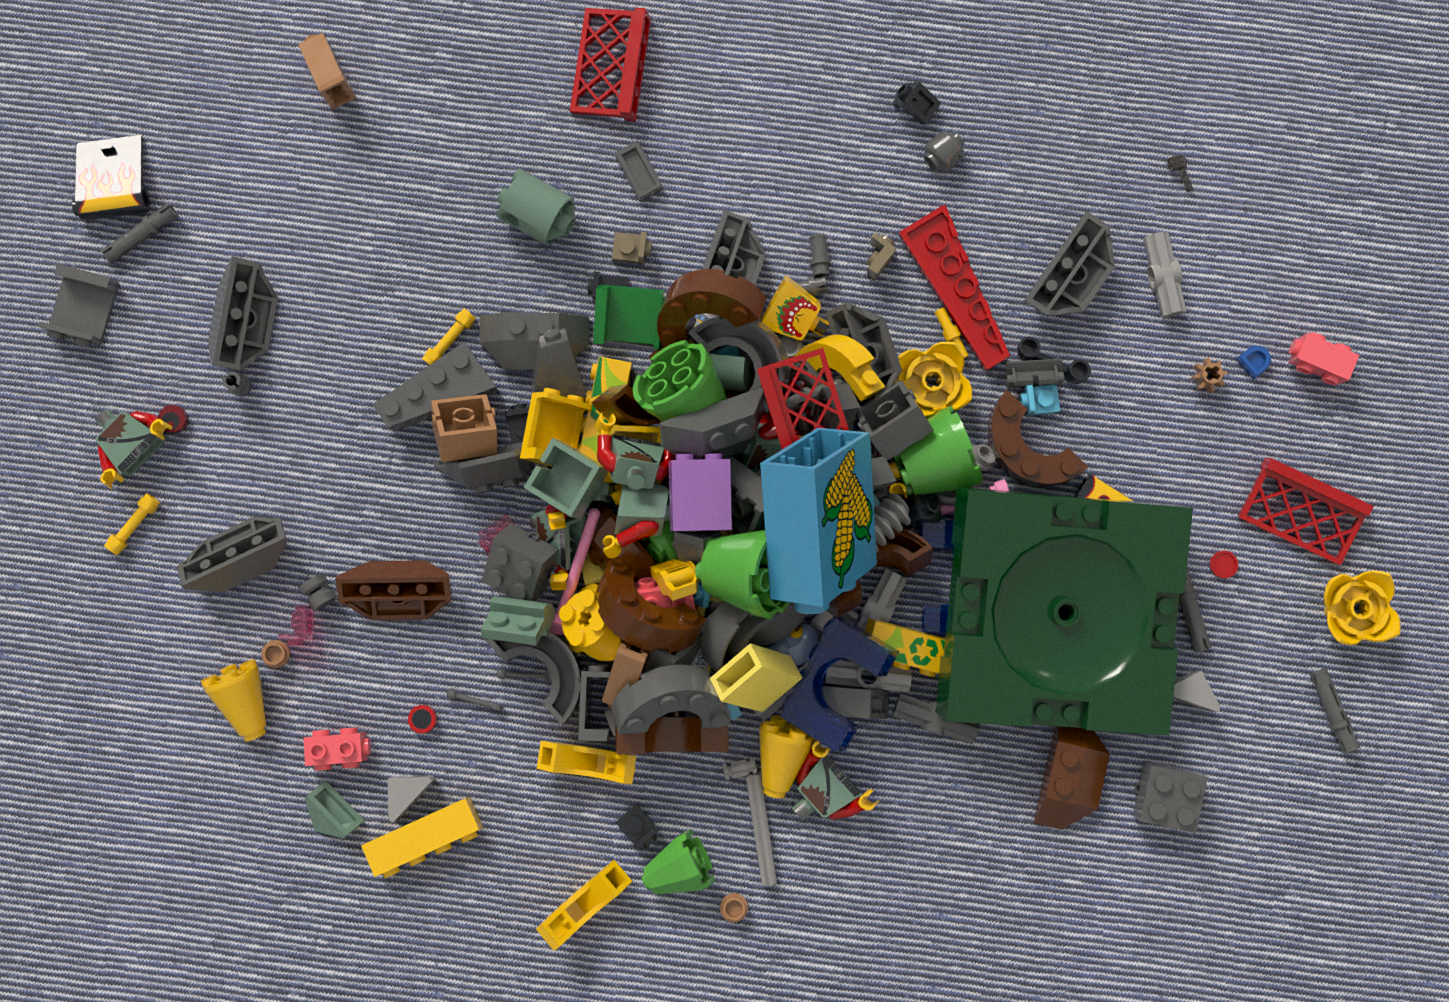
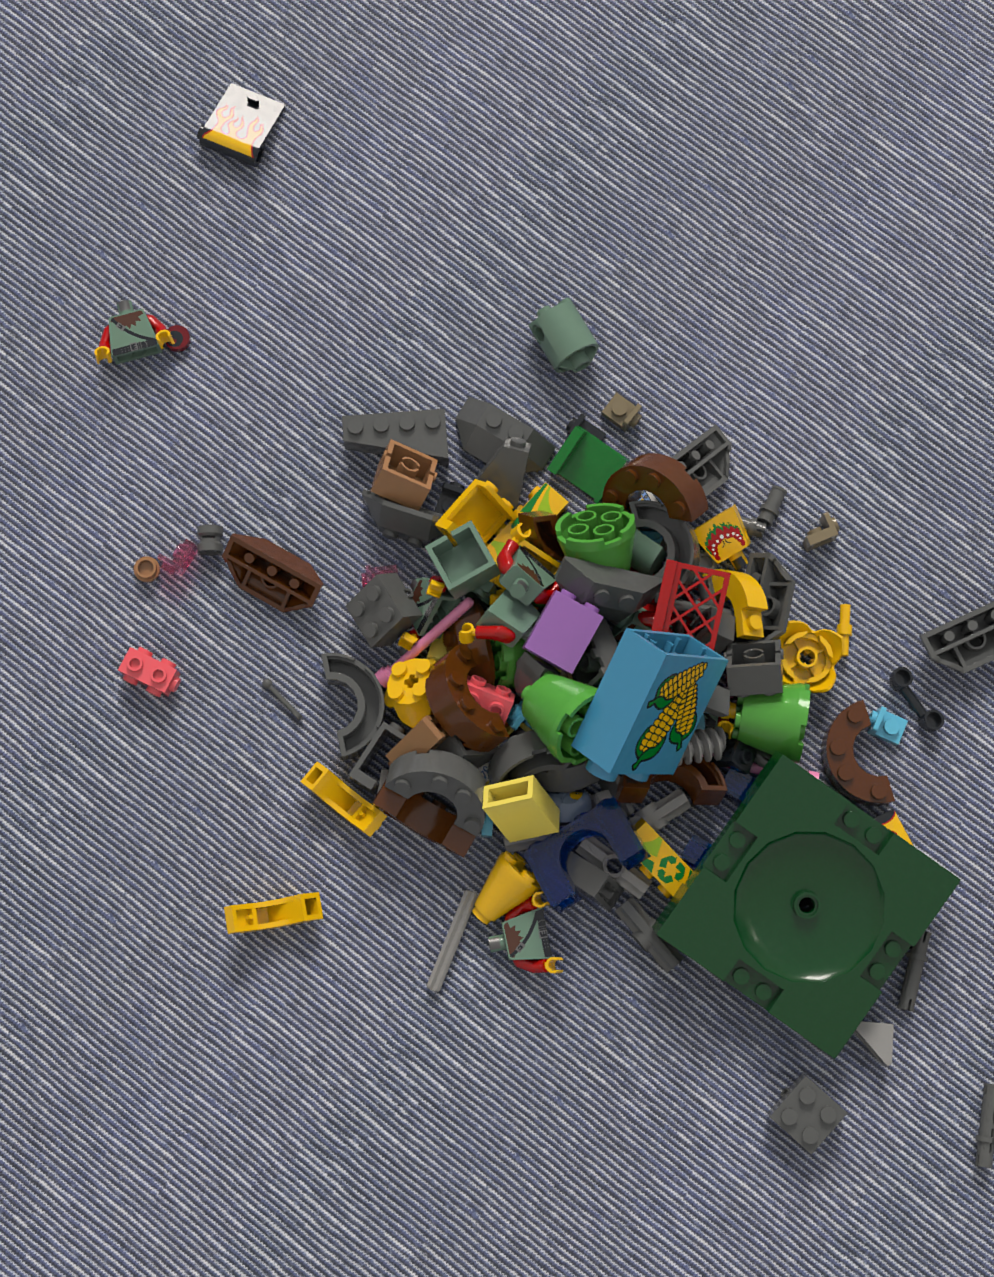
camera: 25 degrees right, 5 degrees down
dark grey panel [38,264,120,347] -> none
dark grey pin [101,203,179,264] -> none
yellow bar [104,493,160,555] -> none
dark grey wedge [177,517,287,592] -> none
yellow cone [200,659,266,742] -> none
dark grey wedge [208,256,278,371] -> none
dark grey pin [222,371,252,396] -> none
medium nougat slope [298,33,356,110] -> none
sand green slope [305,780,364,839] -> none
yellow brick [361,796,483,879] -> none
light grey slope [388,775,436,823] -> none
tile [408,705,437,733] -> none
yellow bar [422,308,476,365] -> none
sand green brick [481,596,555,645] -> none
dark grey hinge [496,668,551,682] -> none
red fence [570,7,651,122] -> none
dark grey tile [614,141,664,202] -> none
black bracket [615,803,659,850] -> none
bright green cone [642,829,715,894] -> none
yellow piece [650,559,699,601] -> none
medium nougat plate [720,893,748,922] -> none
light grey piece [722,758,757,780] -> none
black bracket [892,82,941,125] -> none
red wing [898,204,1010,372] -> none
dark grey head [923,131,964,172] -> none
light grey plate [972,444,996,471] -> none
dark grey hinge [1006,359,1064,388] -> none
reddish brown wedge [1033,726,1110,829] -> none
red piece [1209,551,1238,578] -> none

